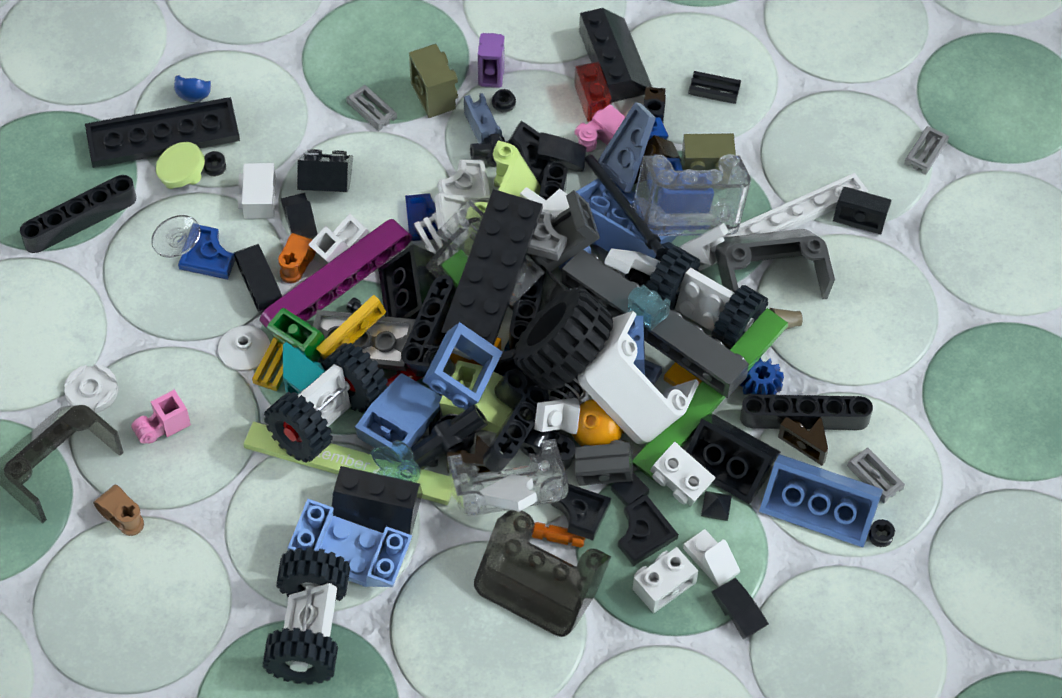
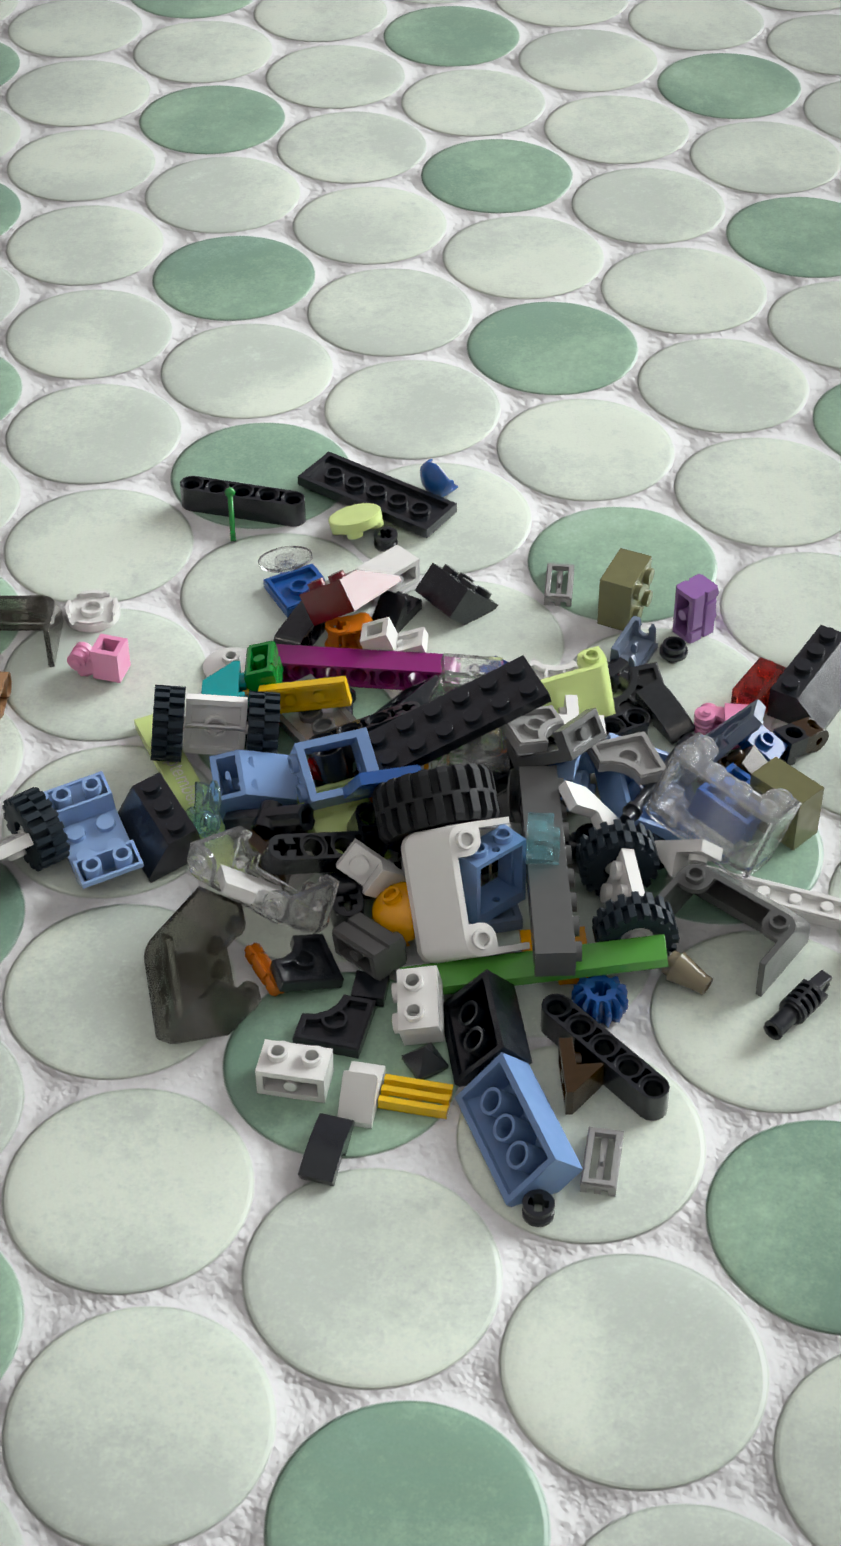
camera: 50 degrees right, 15 degrees down
none -> green hinge [225,487,236,541]
none -> dark red slope [299,570,401,626]
none -> blue tile [342,765,421,799]
none -> yellow tile [378,1074,453,1119]
none -> light grey tile [587,731,669,786]
none -> black hinge [763,970,832,1040]

